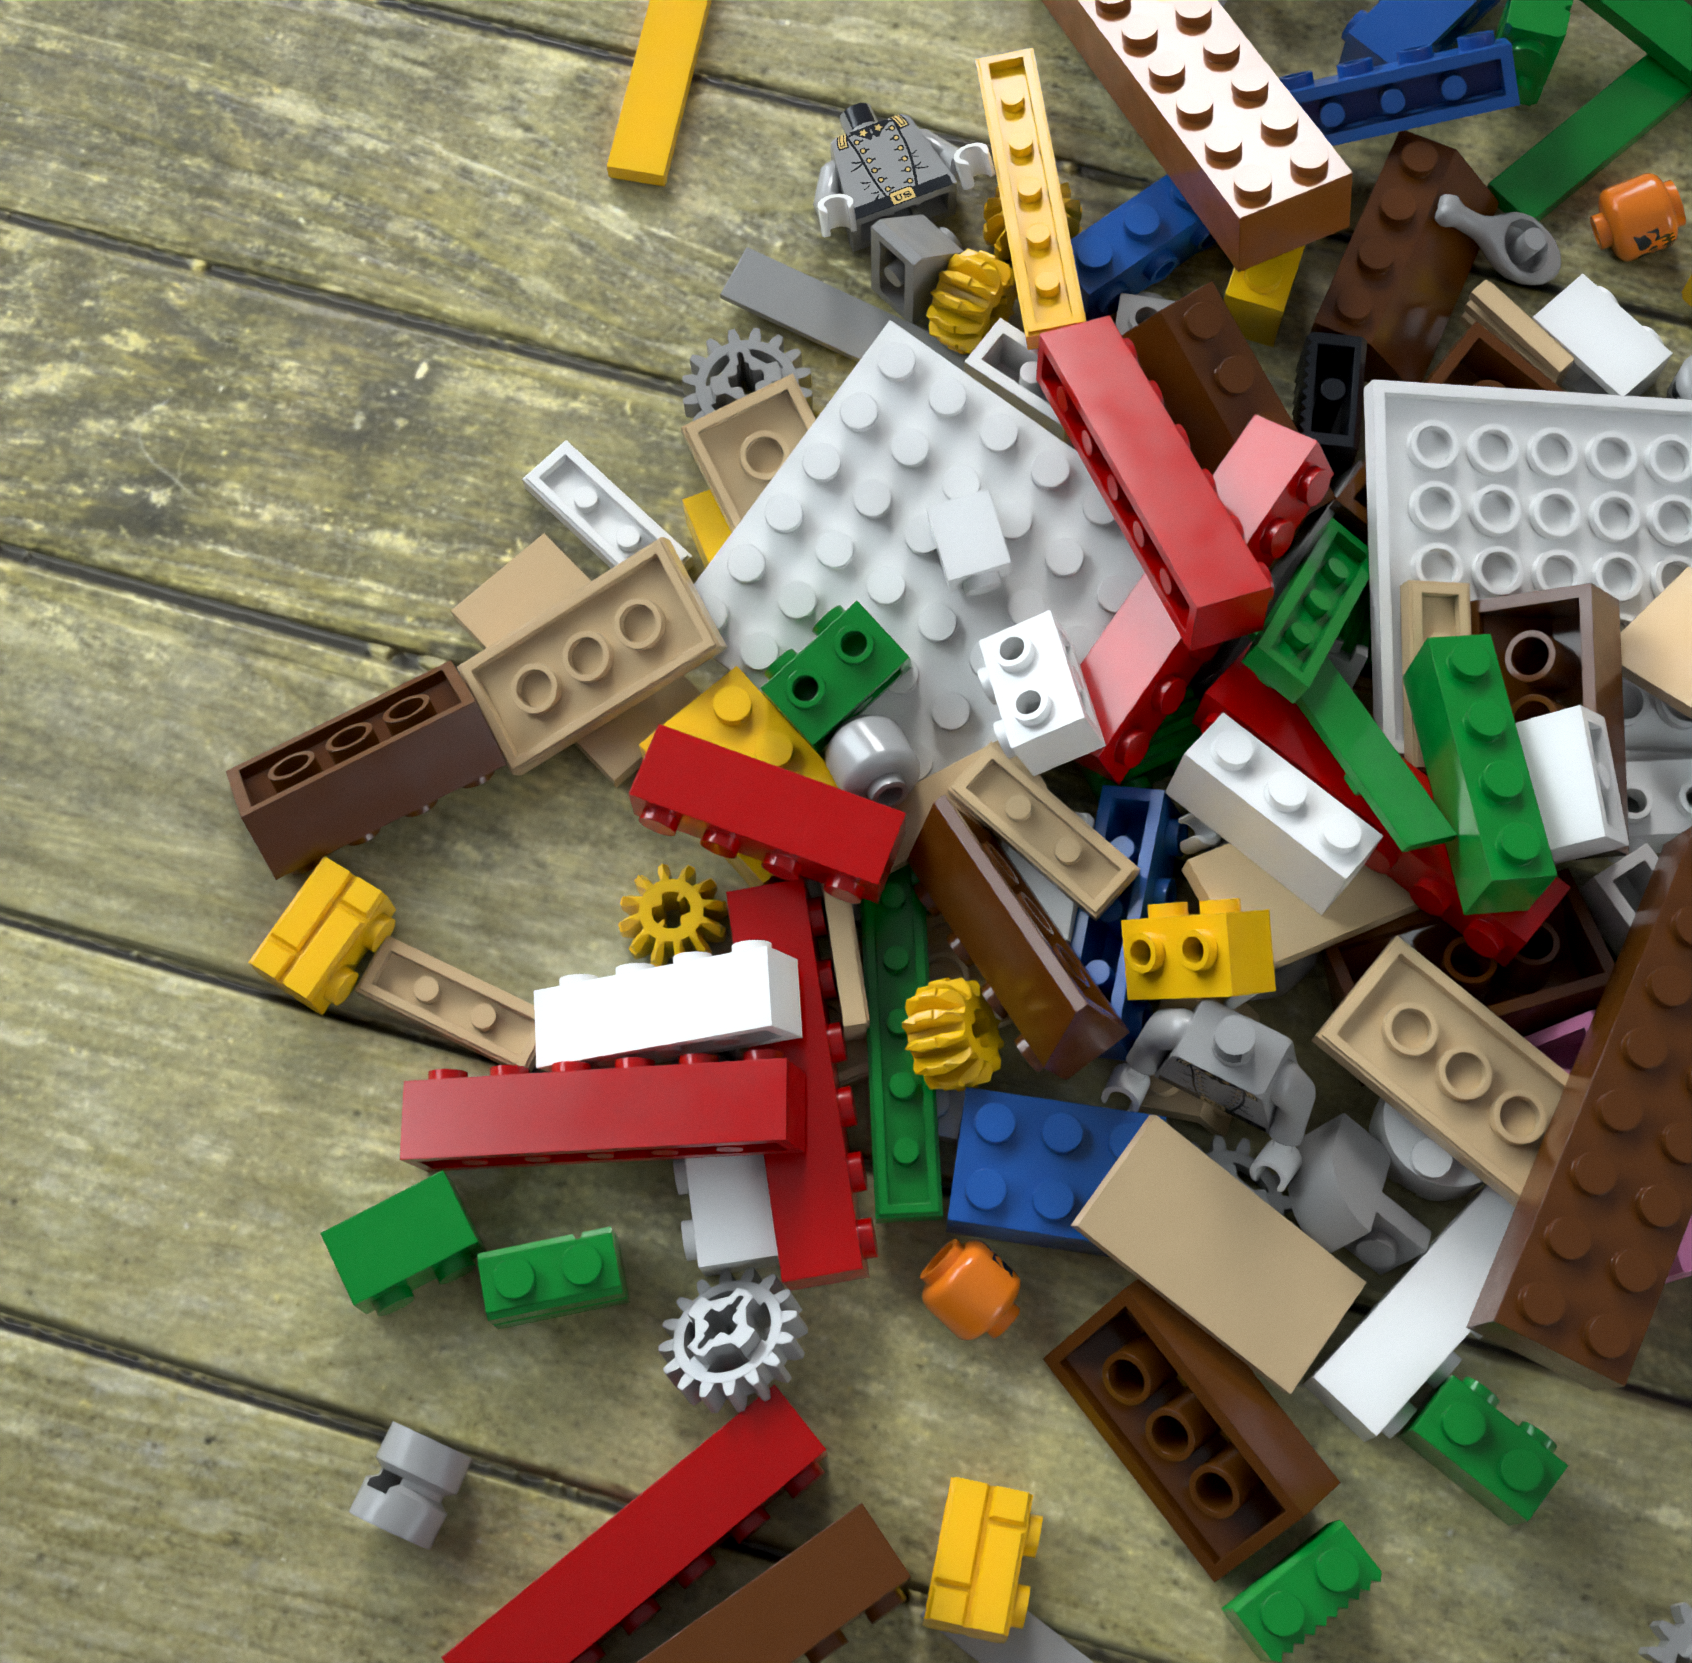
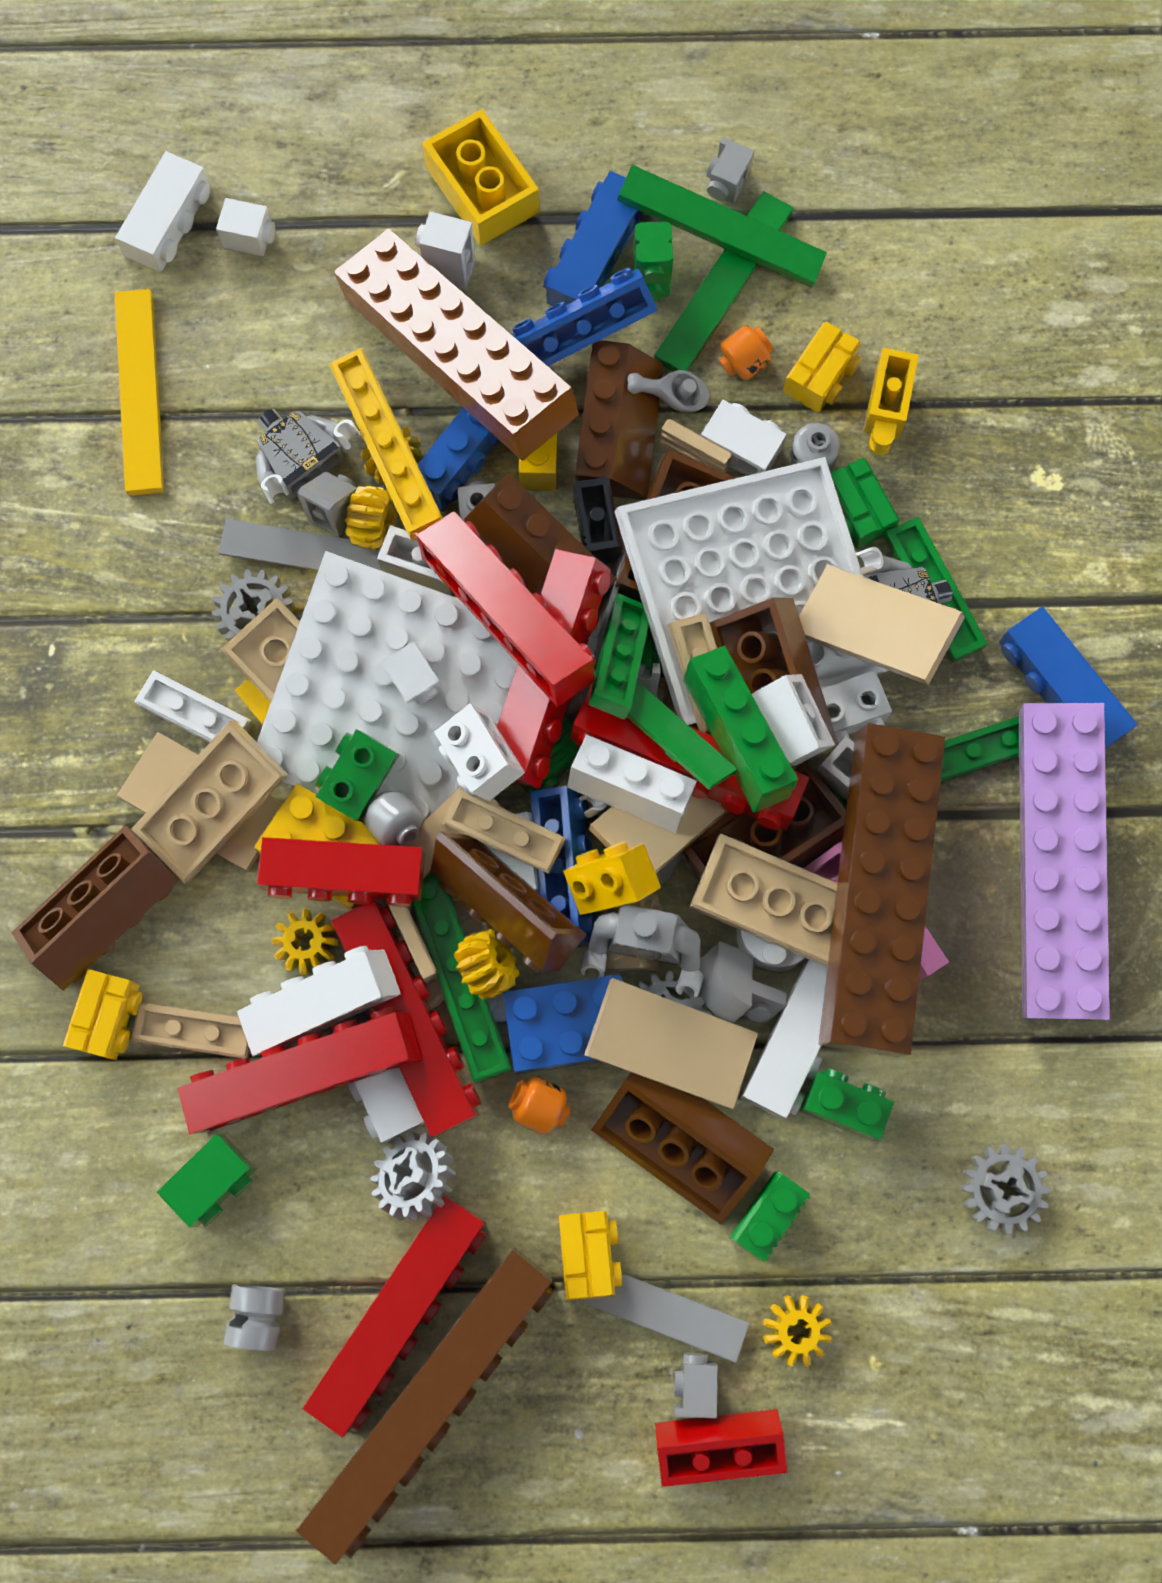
camera: 20 degrees left, 5 degrees up
green brick [477,1226,630,1330] -> none

